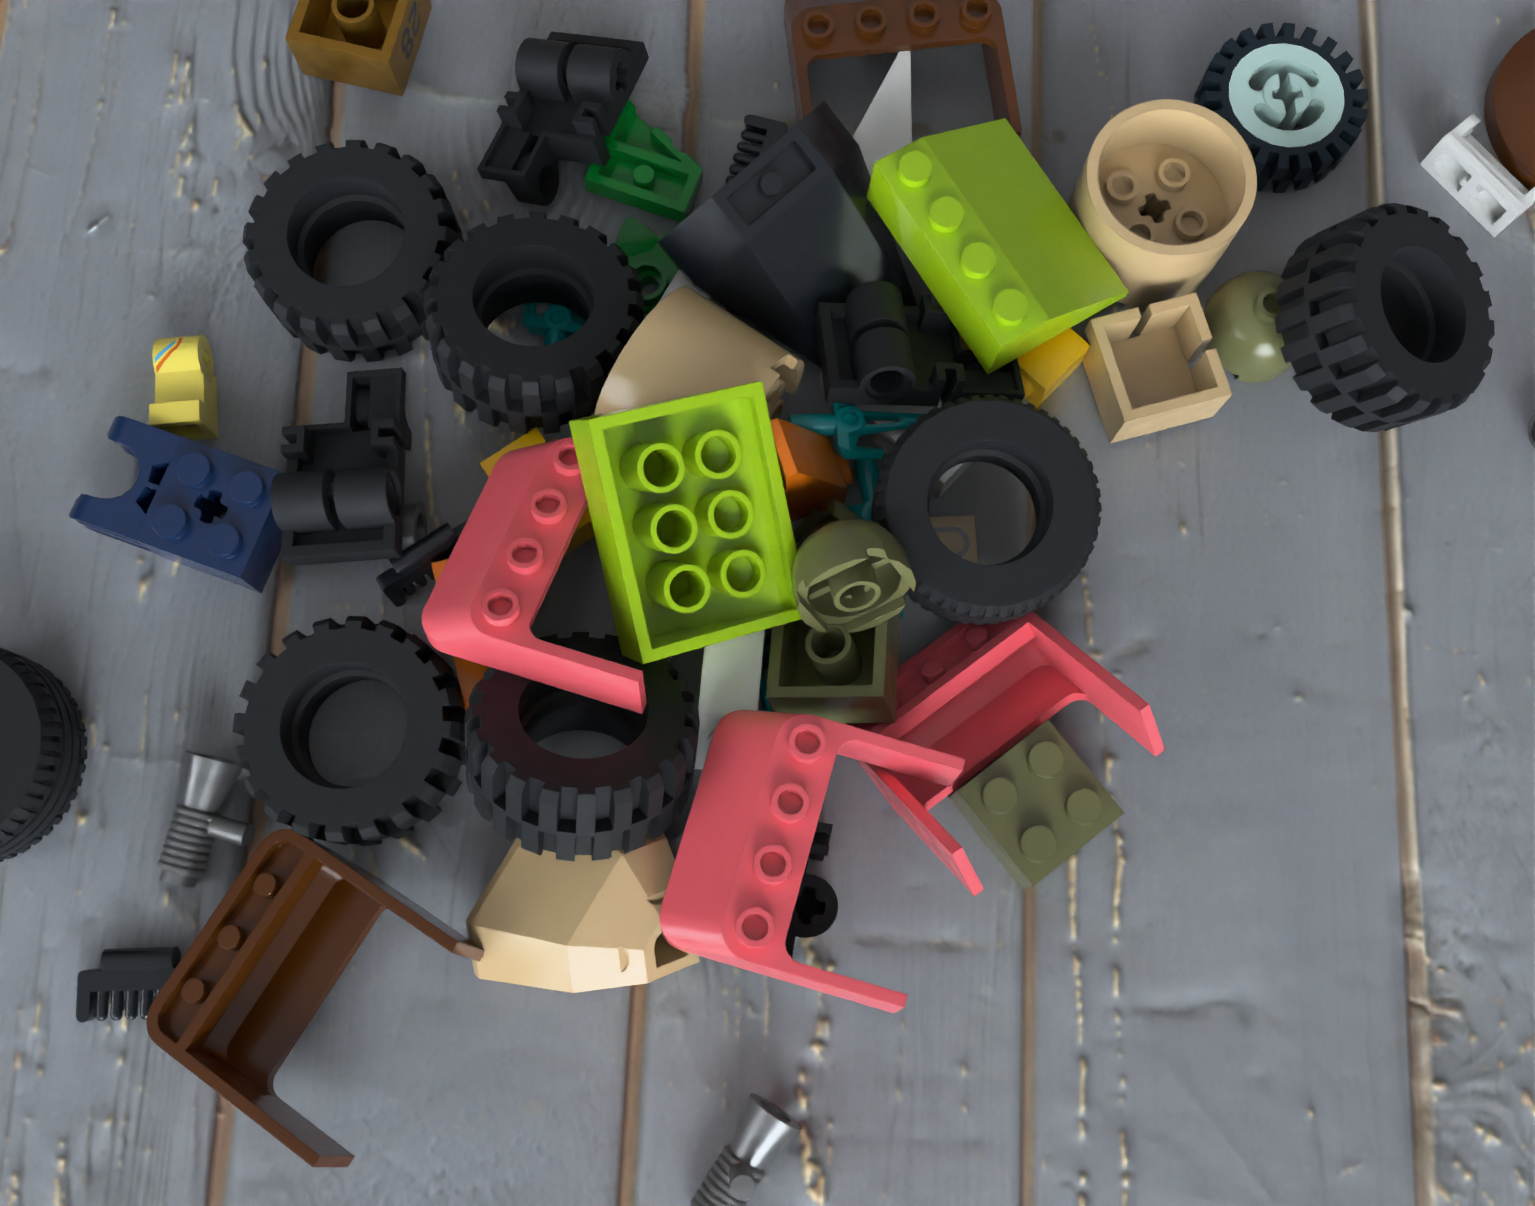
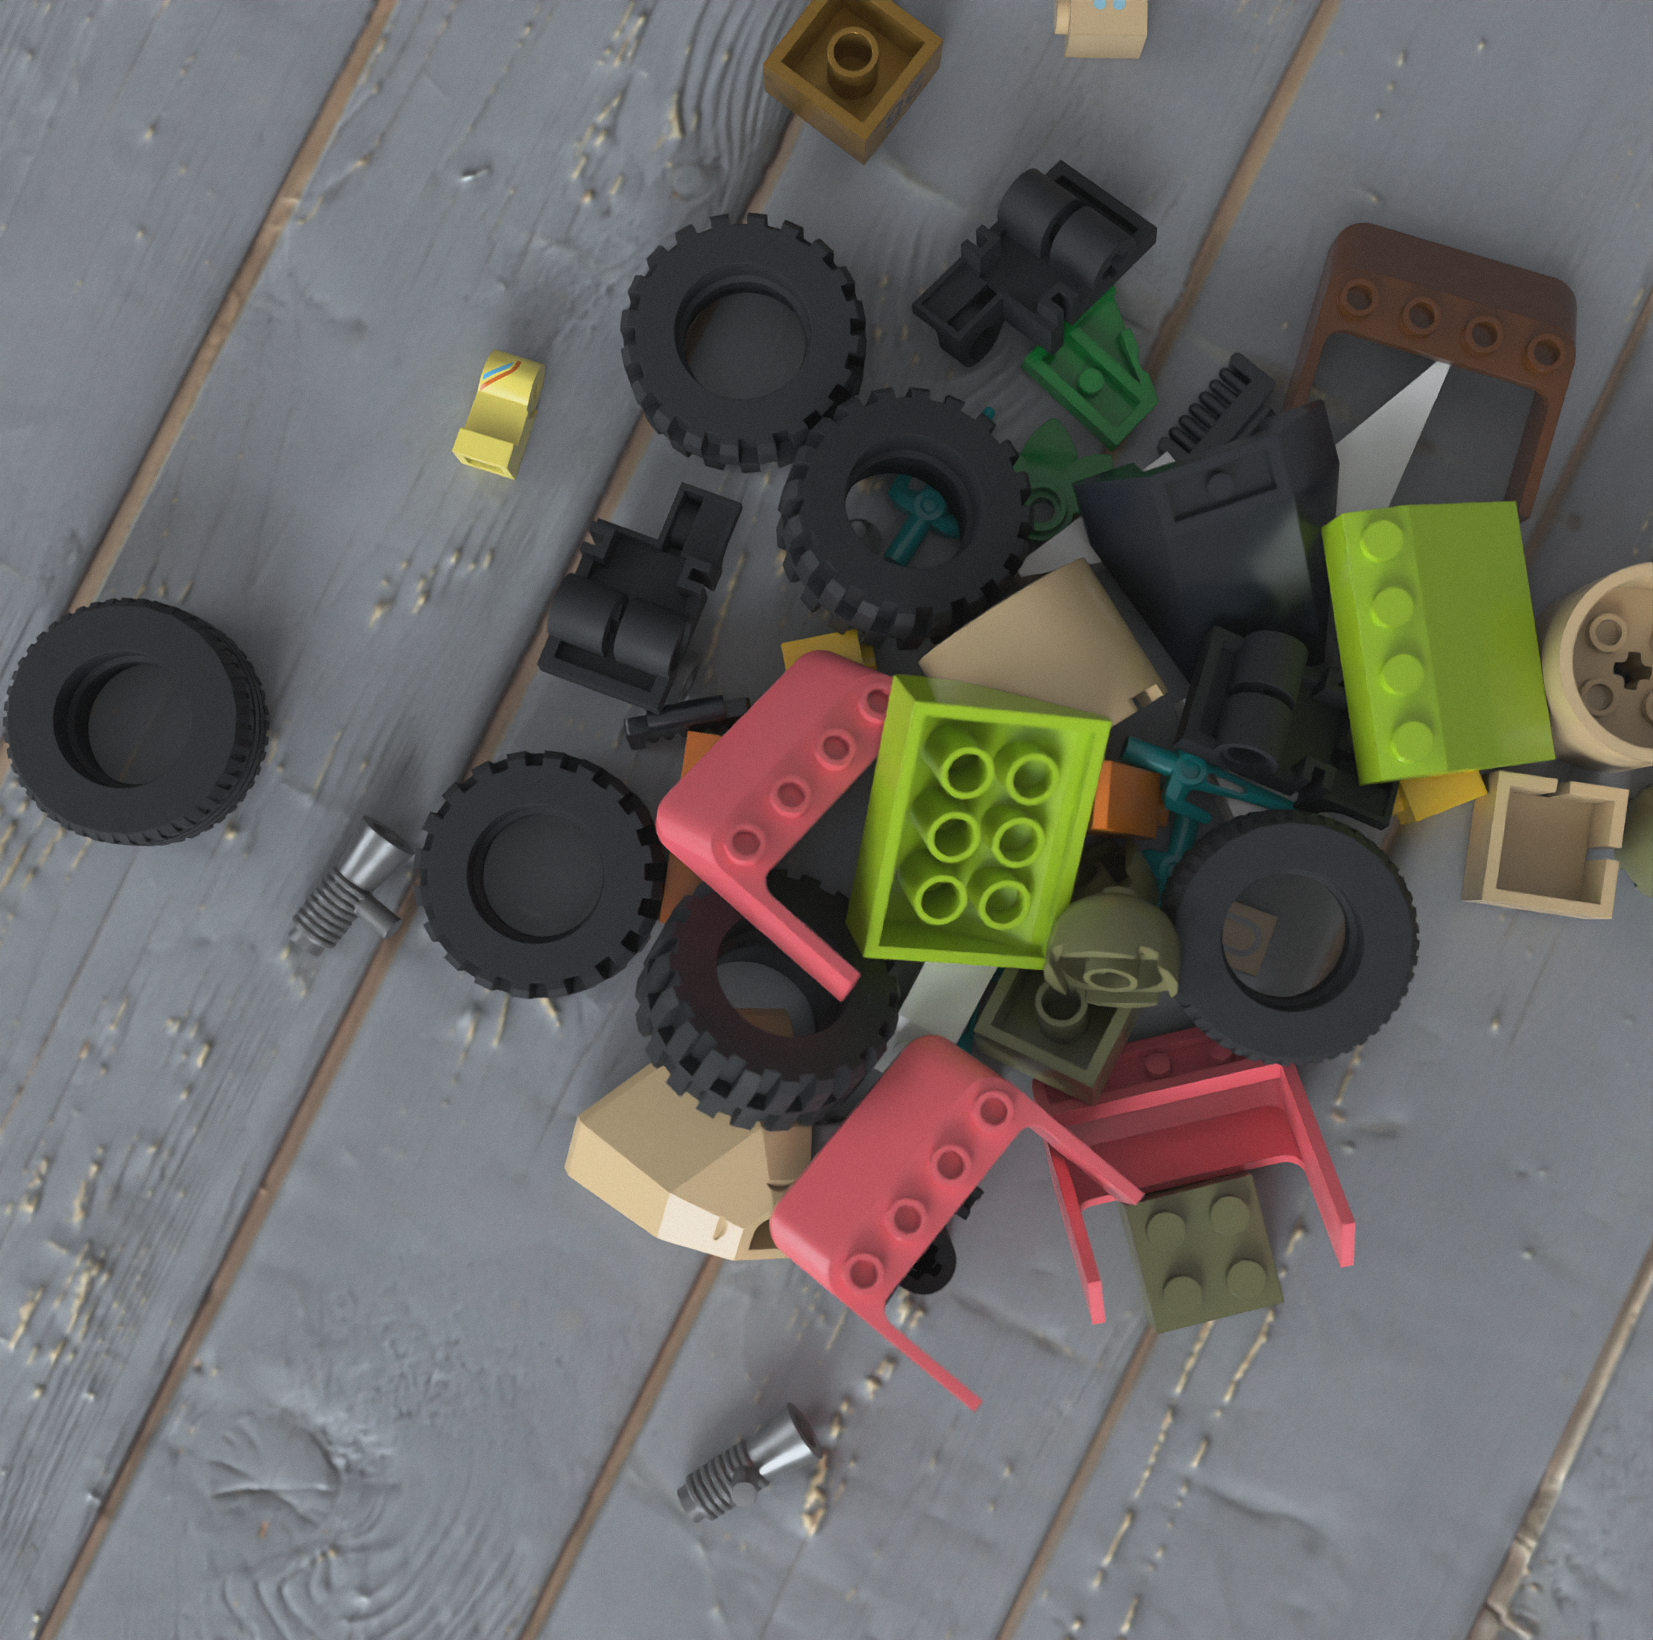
camera: 30 degrees right, 10 degrees up
dark blue brick [69,416,283,593] -> none
black piece [76,947,181,1023] -> none
reddish brown windscreen [146,829,484,1167] -> none

